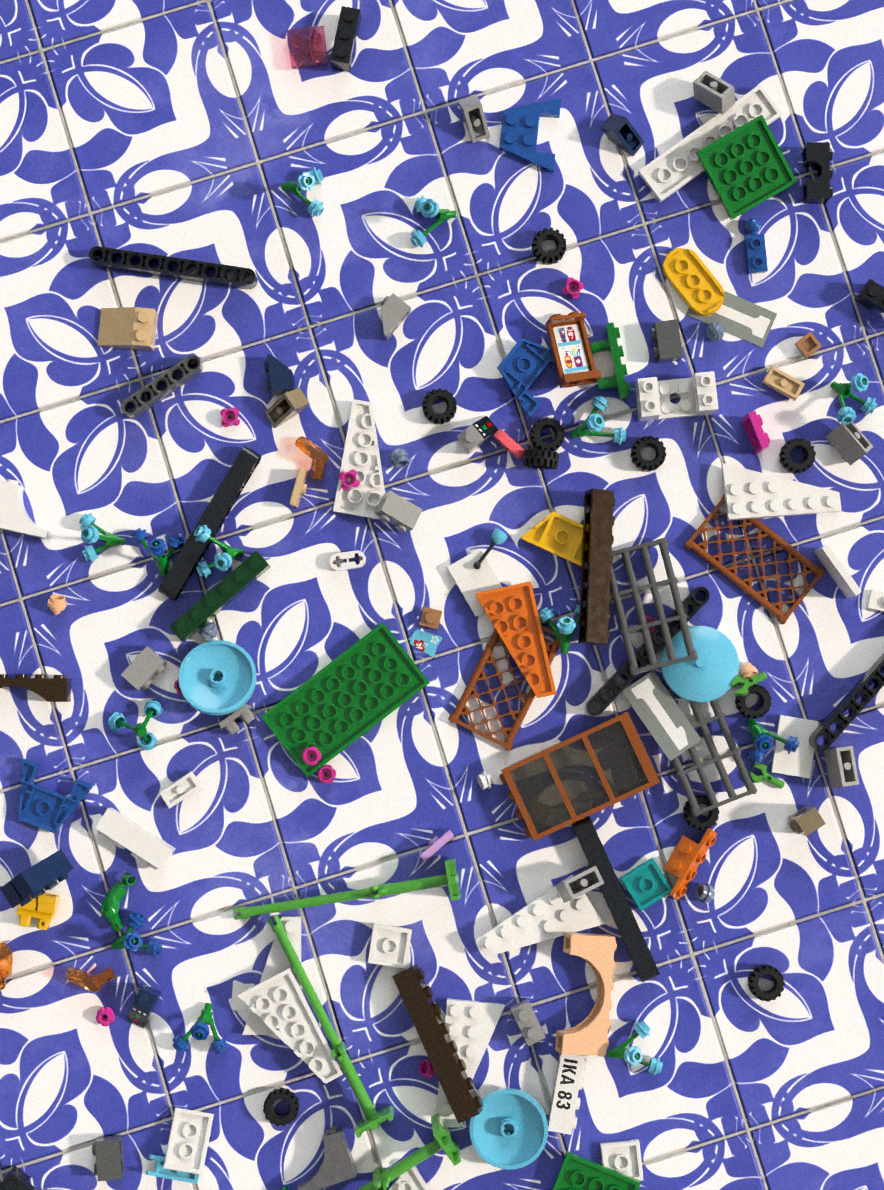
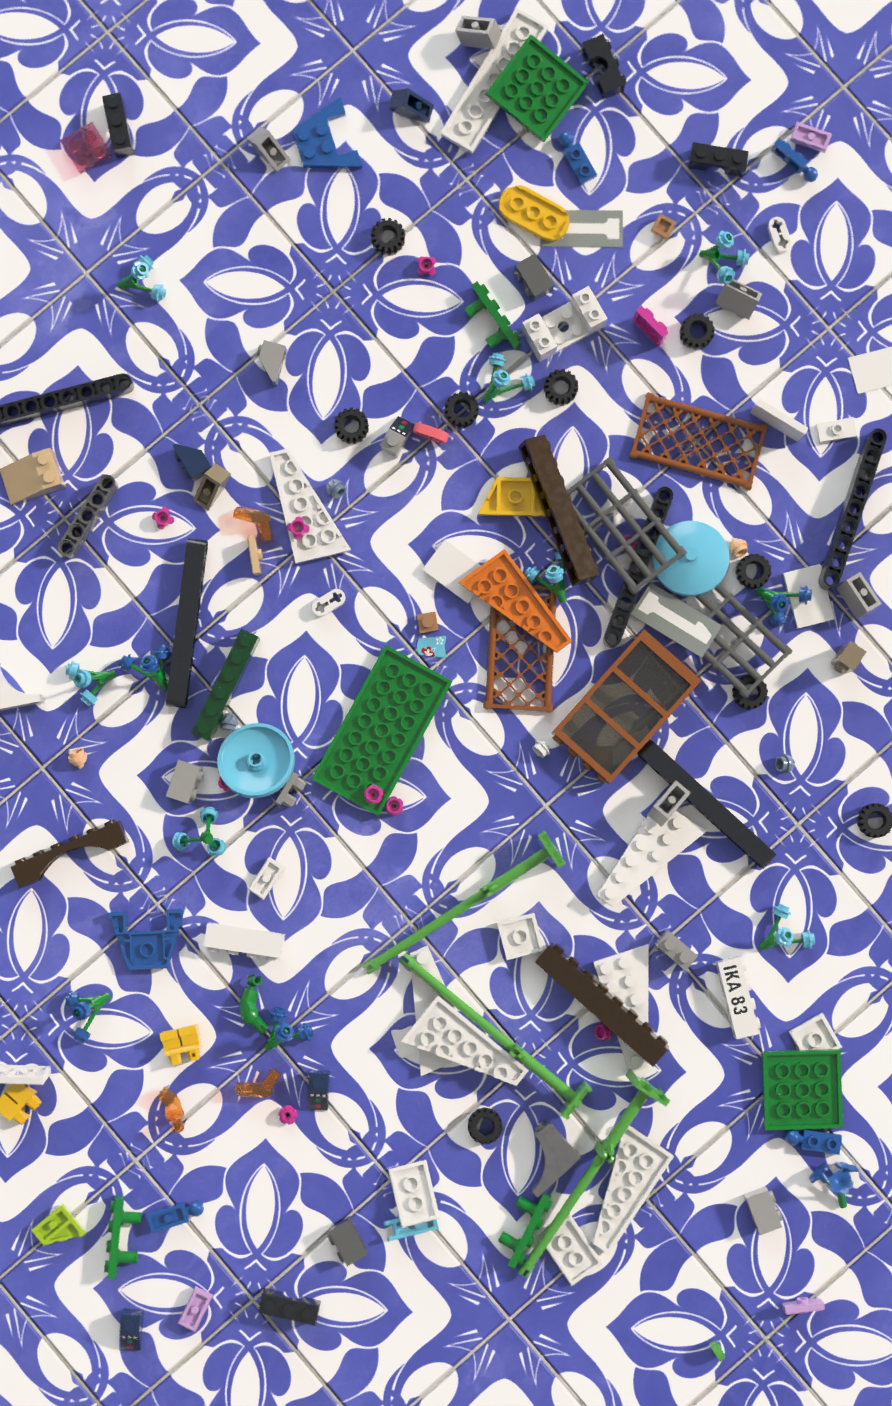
camera: 30 degrees left, 0 degrees up
dark blue piece [0,849,74,908] -> none
blue plant [172,1003,229,1054] -> none
medium azure plant [194,524,244,578] -> none
light grey brick [374,490,423,532] -> none
medium azure plant [410,195,456,248] -> none
lavender plate [420,829,454,861] -> none
medium azure dish [469,1088,548,1170] -> none
hinge [473,528,508,569] -> none
blue wing [497,337,555,418] -> none
black tyre [524,449,559,469] -> none
panel [545,311,602,388] -> none
light nougat arch [555,932,617,1056] -> none
teal plate [619,857,672,912] -> none
orange bracket [663,828,717,900] -> none
sand blue plate [706,322,725,341] -> none
white wing [721,463,842,521] -> none
bright green bar [731,672,767,697] -> none
bright green bar [749,763,785,789] -> none
tan plate [762,366,805,401] -> none

